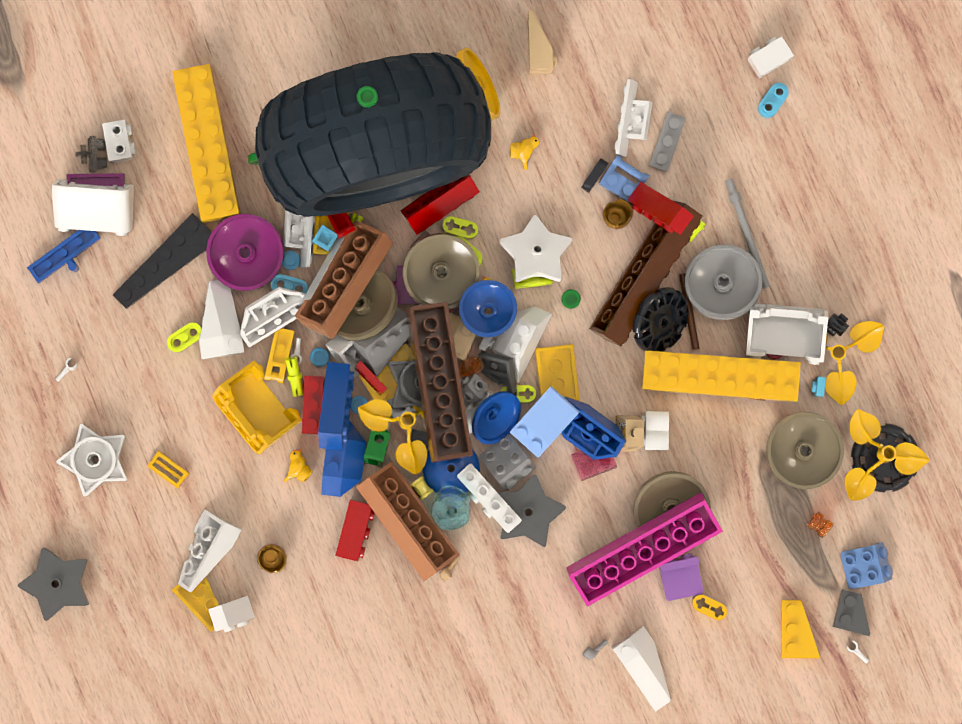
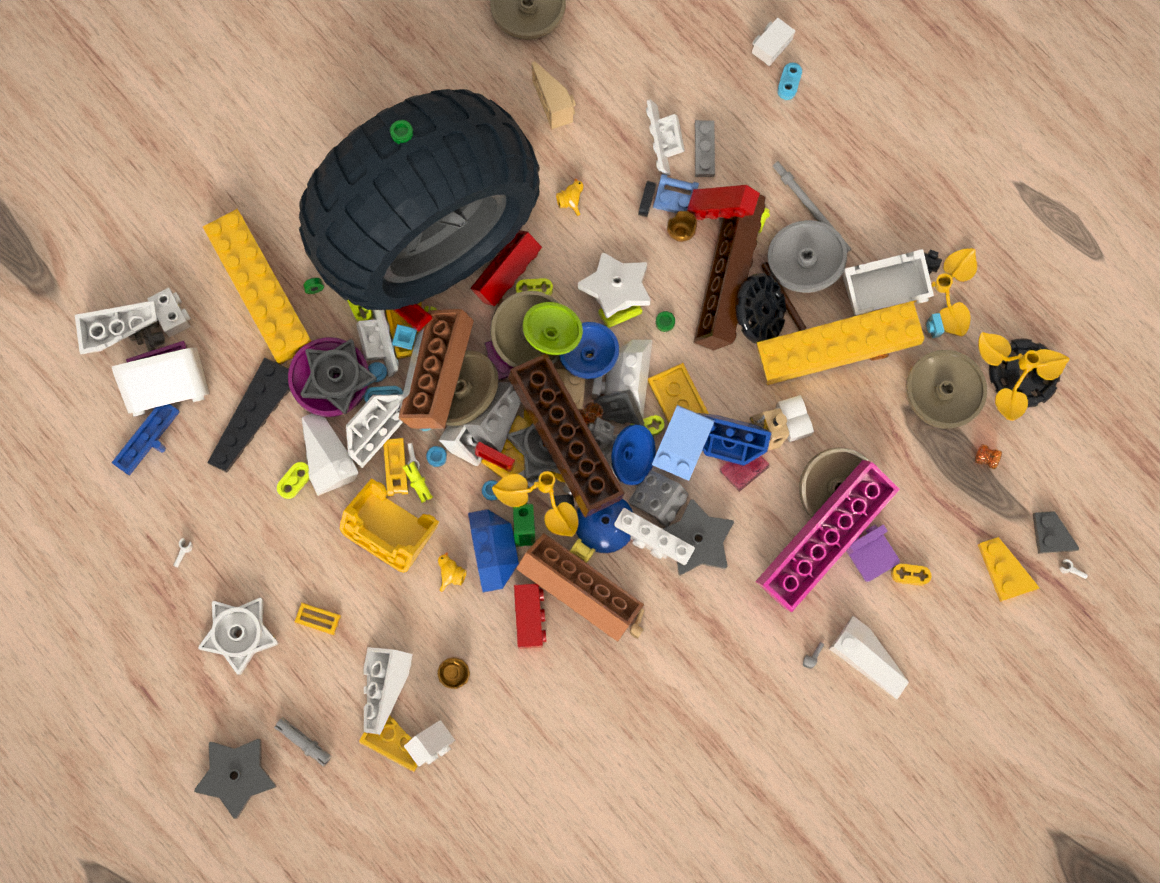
camera: 20 degrees left, 10 degrees down
red brick [302,376,325,435] -> none
blue brick [318,362,354,450] -> none
clear light blue brick [432,486,471,530] -> none
medium blue bracket [840,542,893,589] -> none
none -> white wedge [75,301,158,354]
none -> light grey pin [274,717,332,767]
none -> dark grey plate [301,339,377,415]
none -> lime dish [522,302,583,355]

